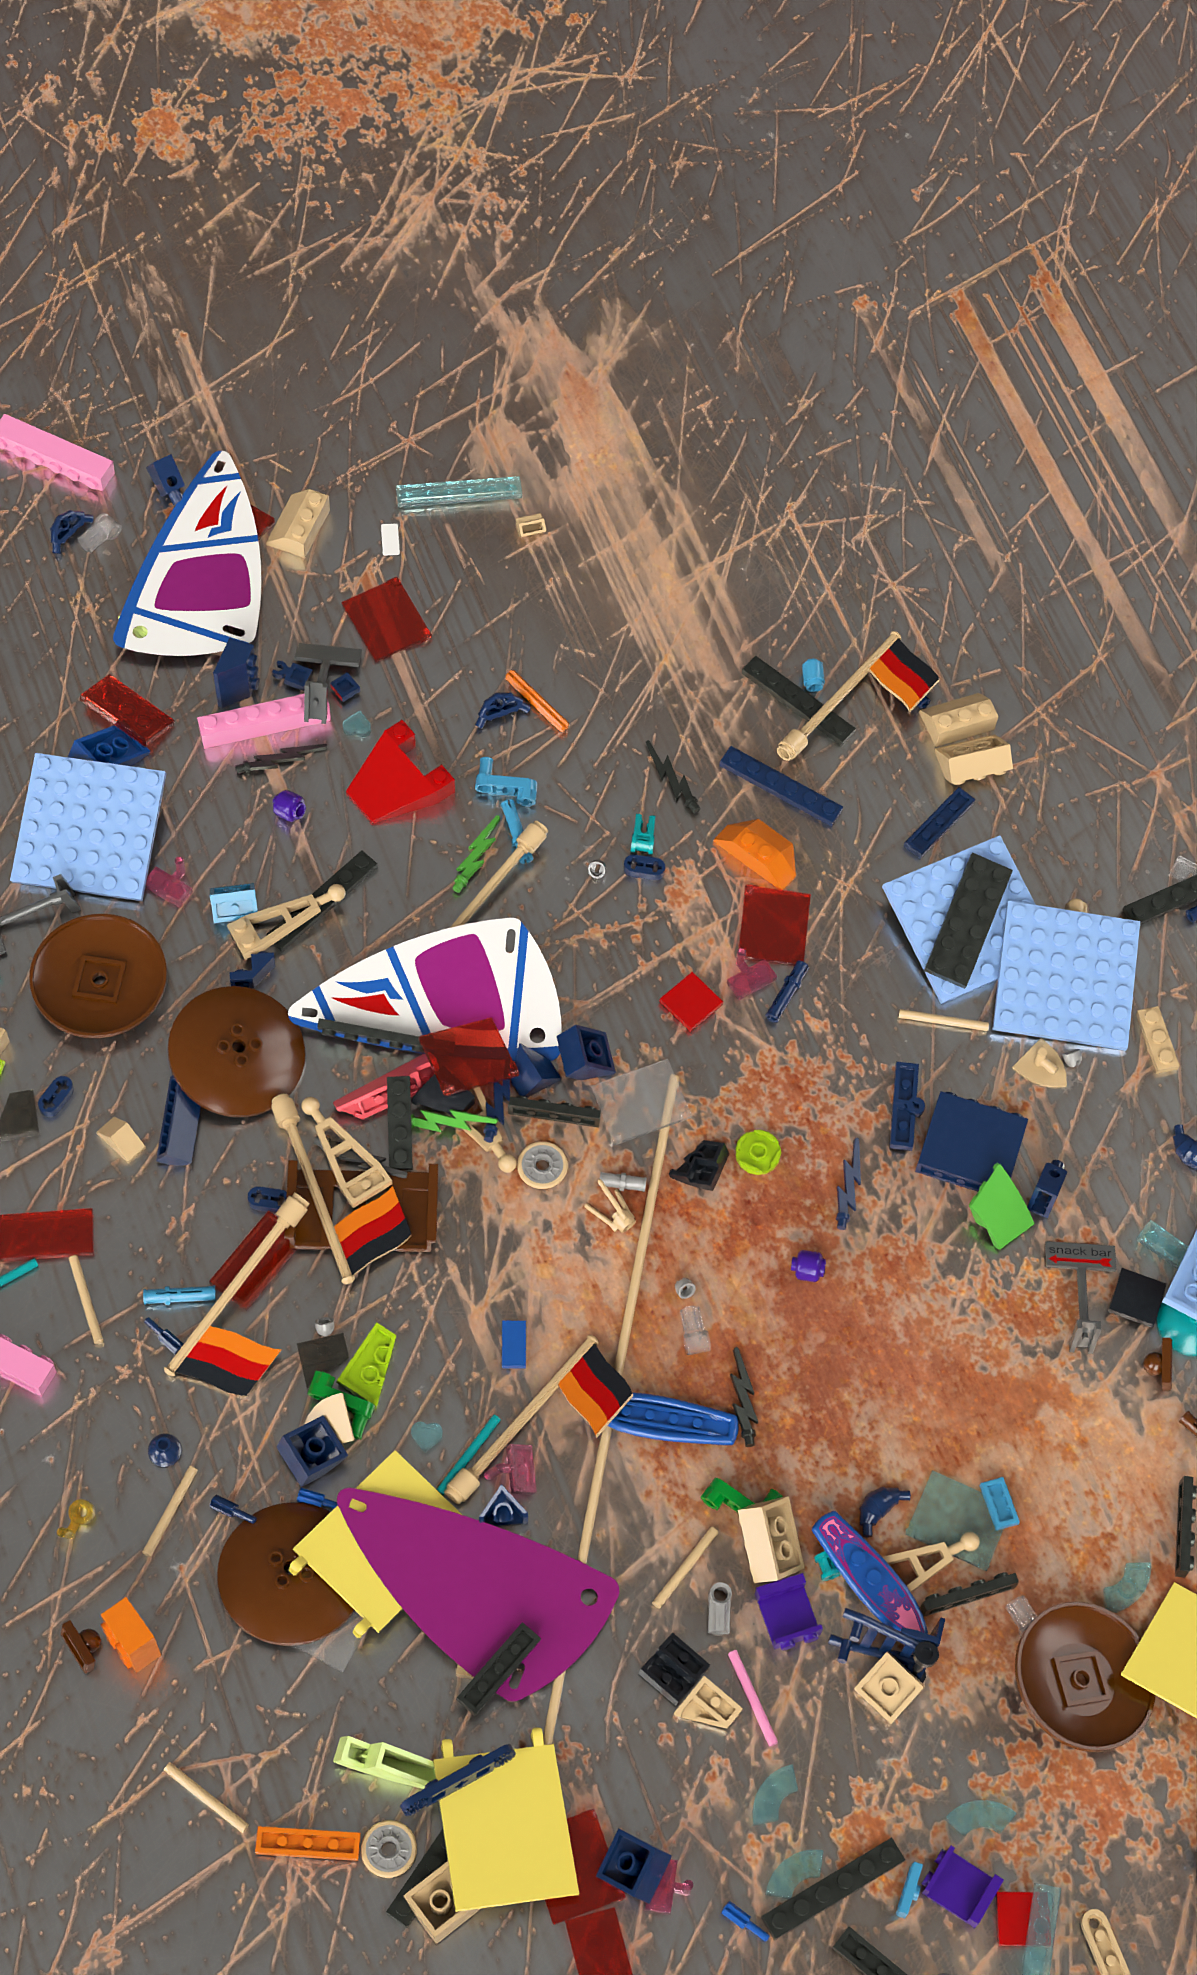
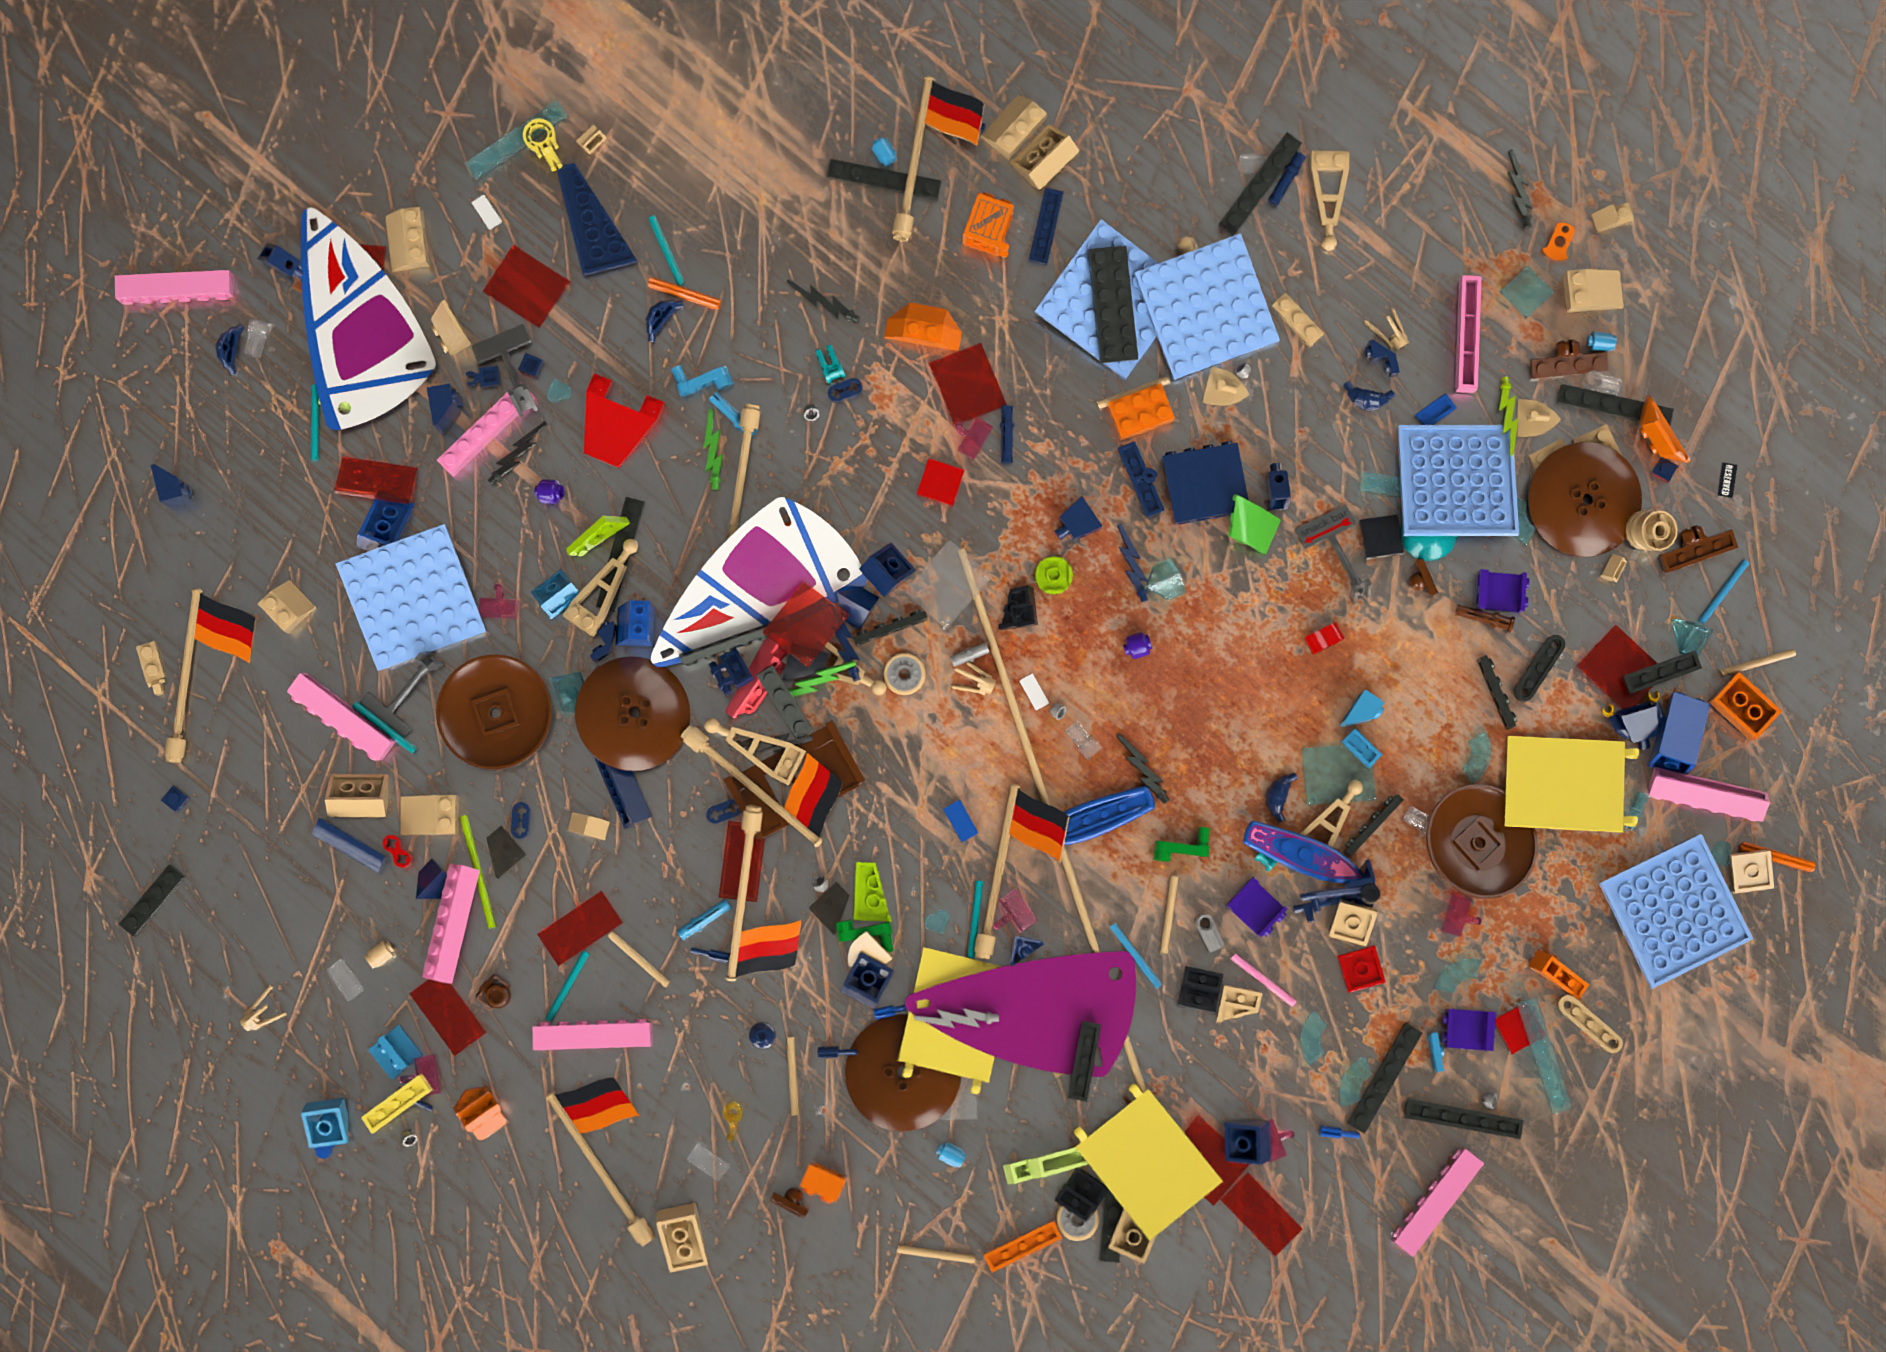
camera: 25 degrees left, 20 degrees up
dark blue piece [400,1744,516,1816] -> none
dark blue plate [719,746,843,827] -> none
tan slope [738,1496,805,1583] -> none
none -> teal bar [311,384,319,460]
none -> tan slope [431,300,472,356]
none -> light yellow pin [523,119,562,171]
none -> clear light blue slope [549,672,584,717]
none -> dark blue wing [556,163,638,276]
none -> lime wing [566,516,630,557]
none -> blue slope [615,600,656,648]
none -> teal bar [648,215,685,286]
none -> clear tile [687,1143,730,1182]
none -> dark blue plate [709,647,754,696]
none -> light grey piece [914,1008,999,1028]
none -> dark azure brick [936,1141,966,1168]
none -> orange container [963,192,1014,258]
none -> white sticker [1020,673,1049,710]
none -> dark blue torso [1054,496,1102,541]
none -> black slope [1055,1167,1109,1222]
none -> orange brick [1107,383,1175,442]
none -> dark azure bar [1109,923,1162,989]
none -> clear light blue slope [1145,558,1186,601]
none -> red axle [1304,622,1345,655]
none -> red tile [1337,945,1386,993]
none -> dark azure slope [1340,690,1385,727]
none -> clear pink plate [1441,894,1482,937]
none -> orange slope [1528,950,1589,1001]

